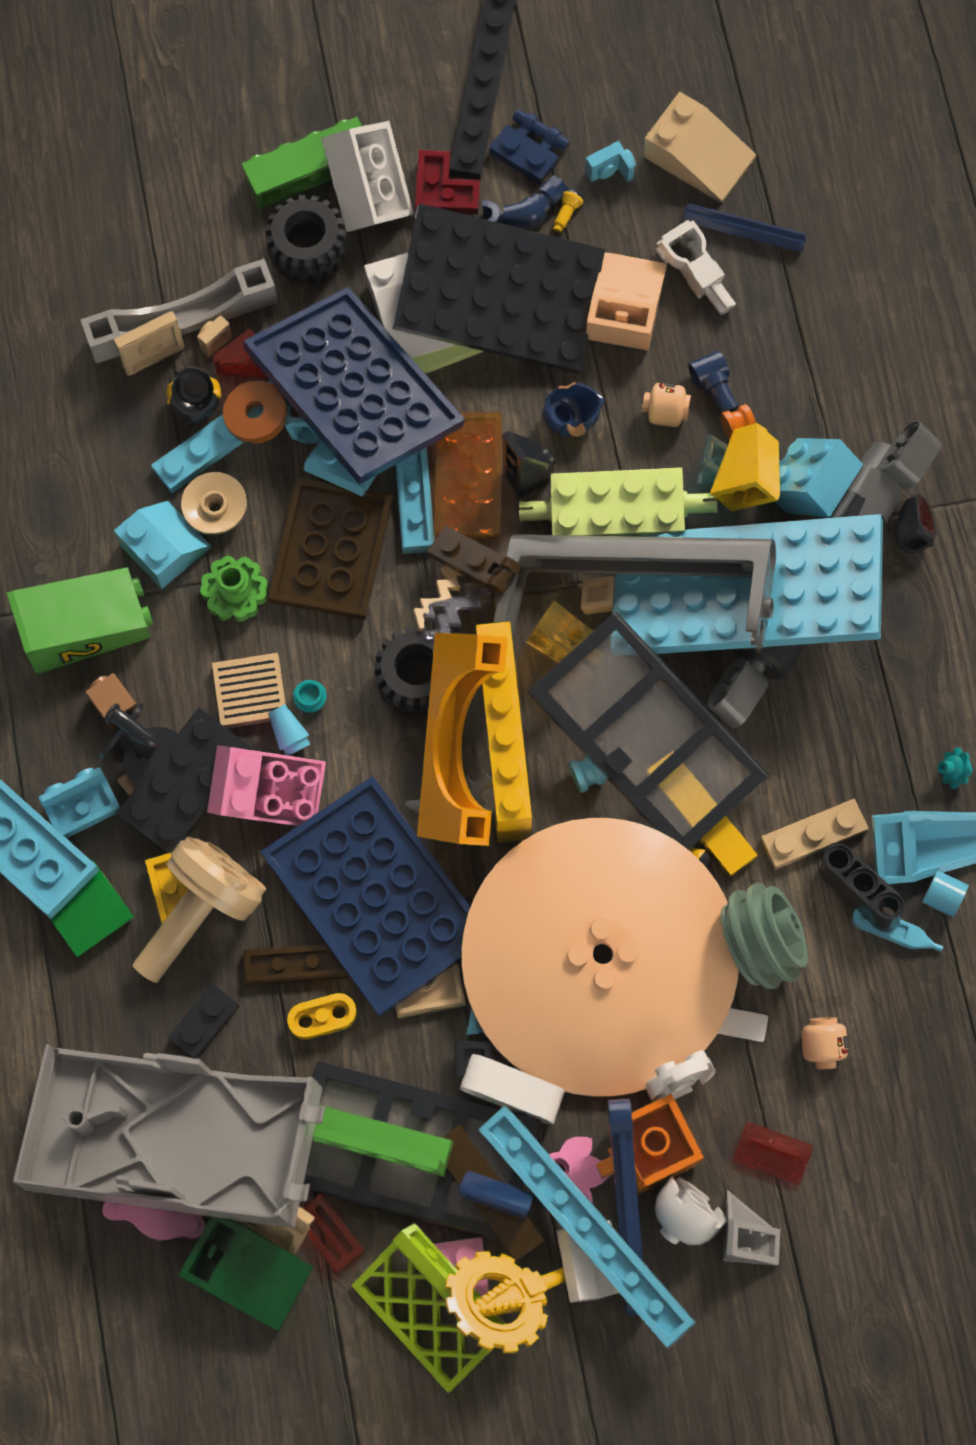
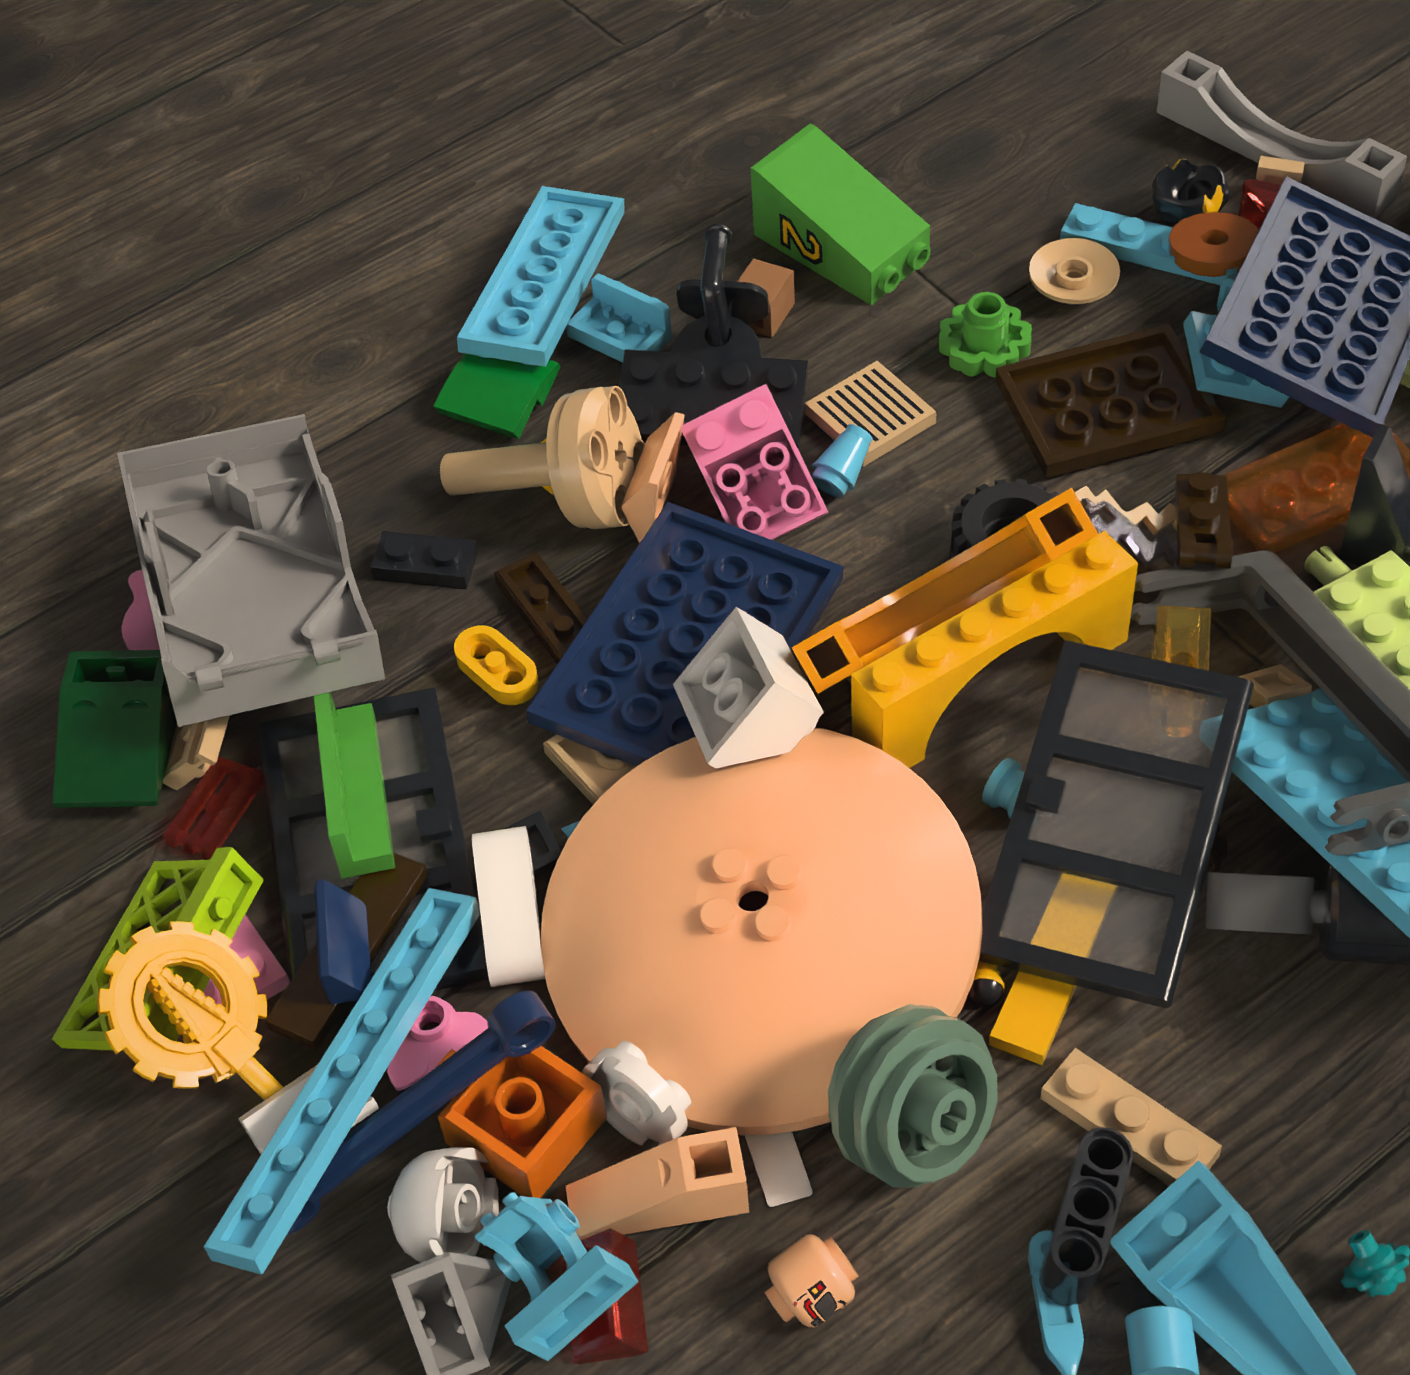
camera: 65 degrees right, 20 degrees down
tan tile [114,311,185,376] -> none
medium azure slope [114,501,211,589] -> none
teal plate [293,680,327,713] -> none
medium azure tile [396,447,435,554] -> none
none -> medium azure tile [475,1192,638,1361]
none -> light nougat slope [566,1127,749,1242]
none -> light nougat slope [621,412,684,543]
none -> white slope [673,607,823,768]

